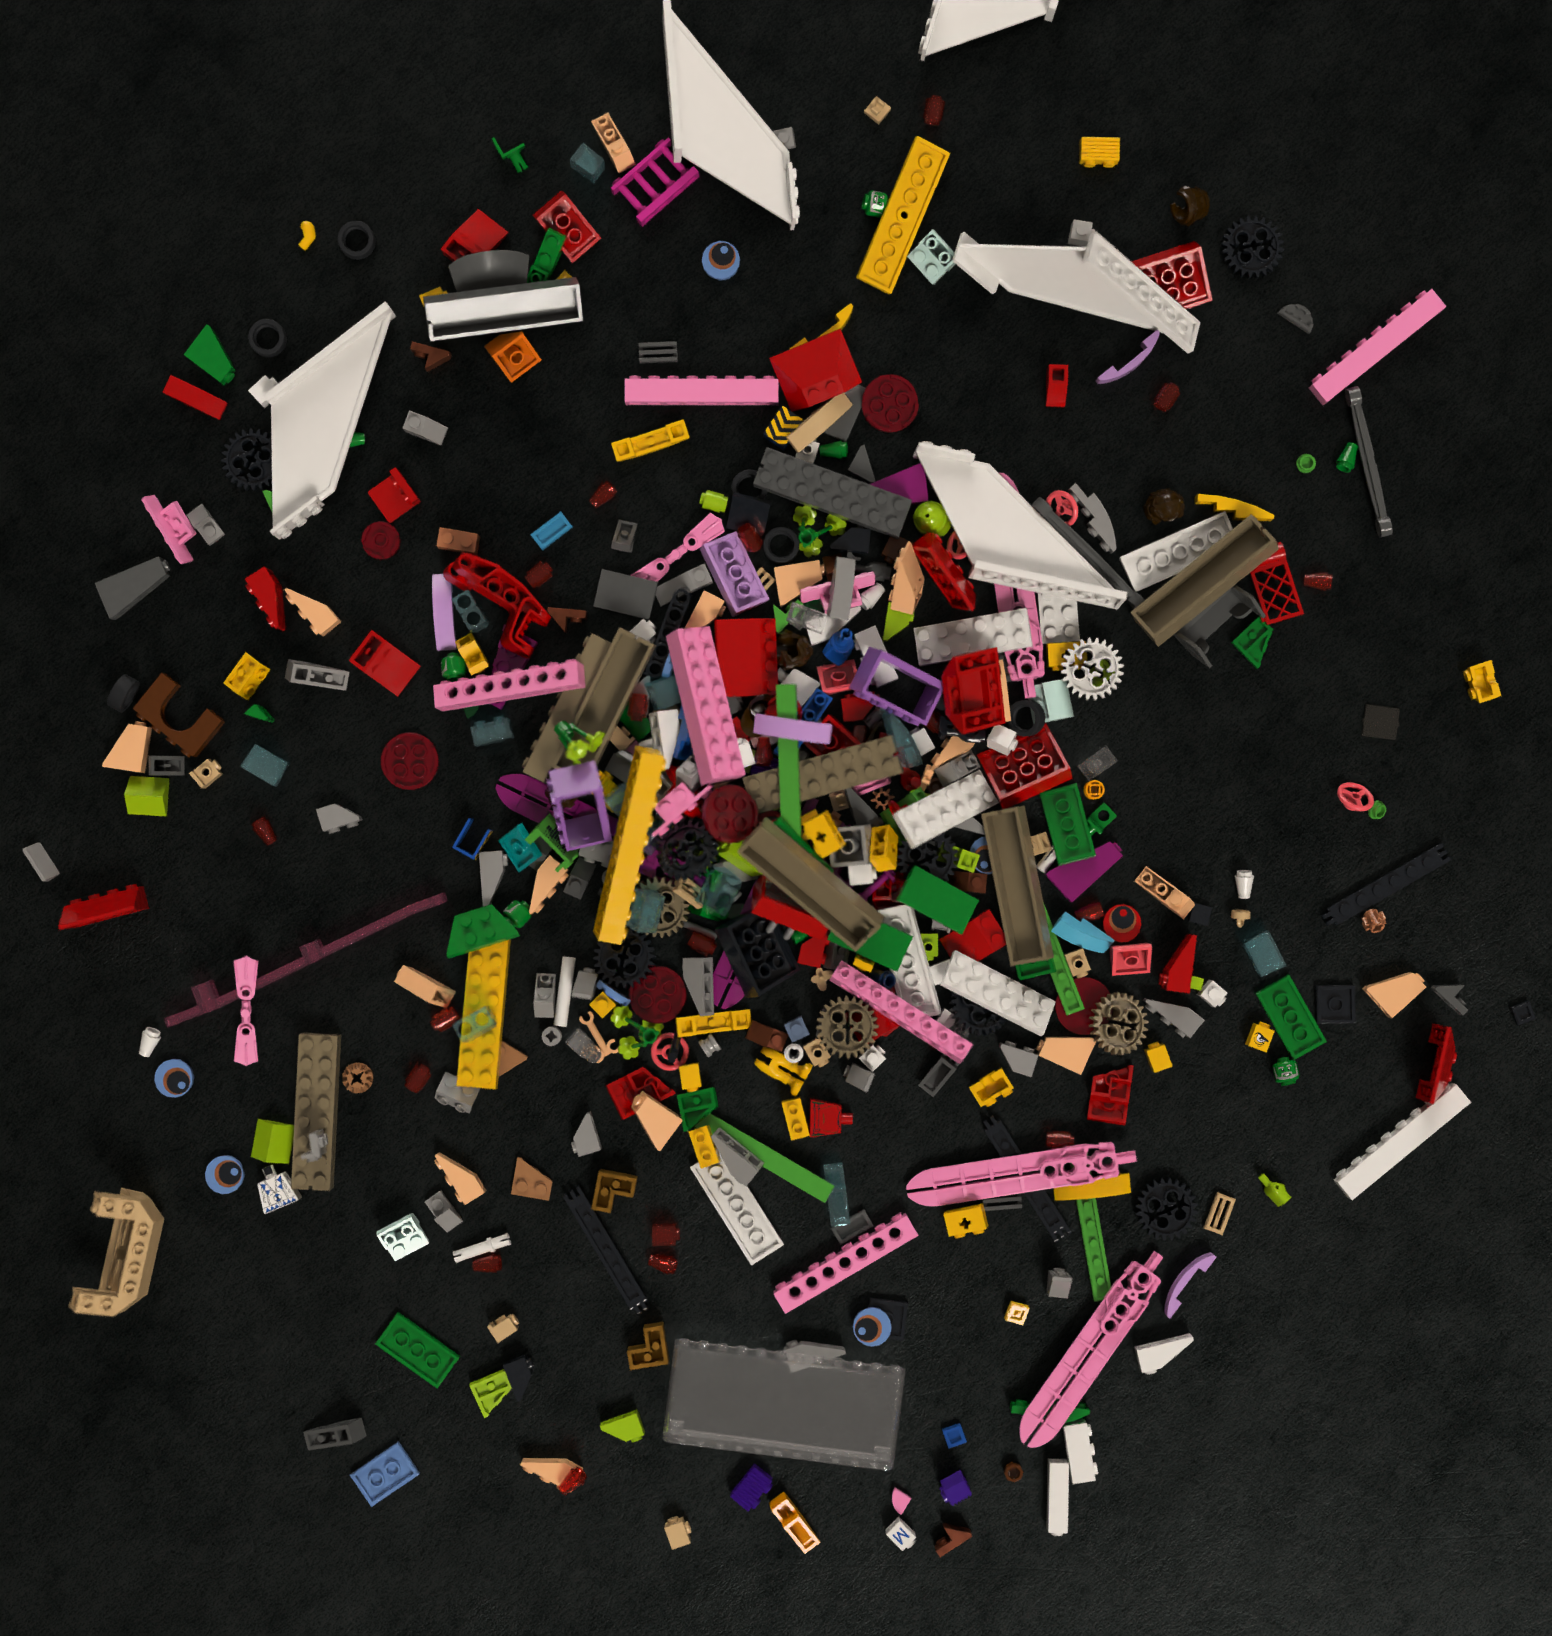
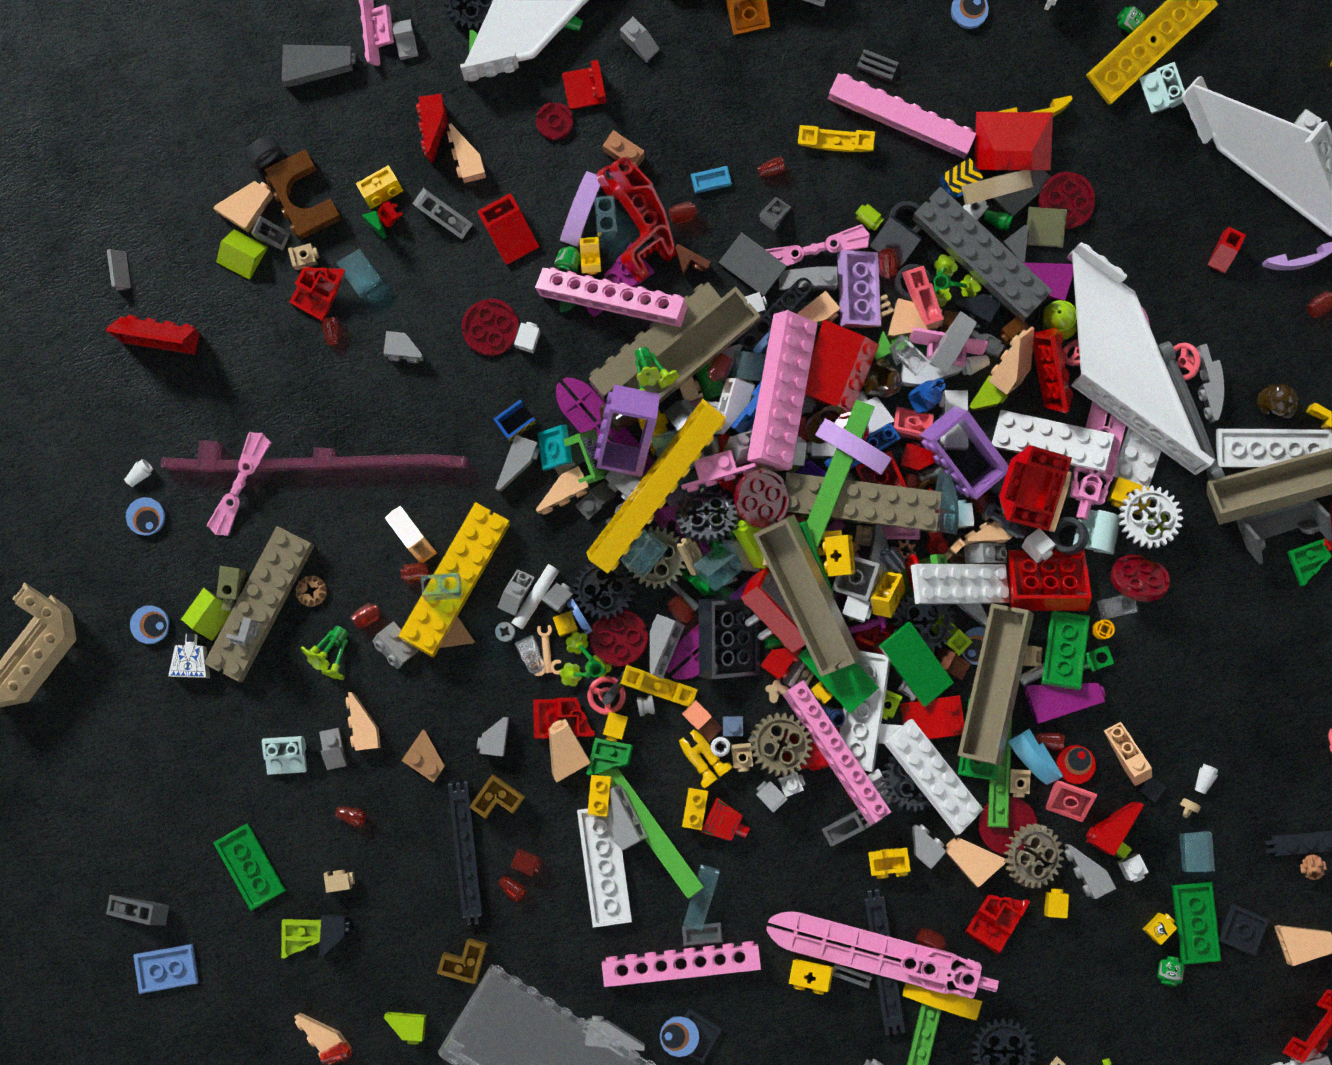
camera: 25 degrees right, 5 degrees down
green wing [447,904,520,959] -> none
white pin [453,1233,511,1263] -> none
clear light blue brick [470,715,514,747] -> none
green head [503,900,531,928] -> none
clear red cone [754,737,773,766] -> none
none -> olive torso [217,566,247,611]
none -> red slope [289,267,346,321]
none -> plant [301,626,348,680]
none -> red tile [377,201,402,228]
none -> white brick [514,322,540,353]
none -> black brick [879,546,907,574]
none -> coral slope [902,265,943,326]
none -> olive piece [1027,207,1067,248]
none -> dark red tile [1111,555,1170,601]

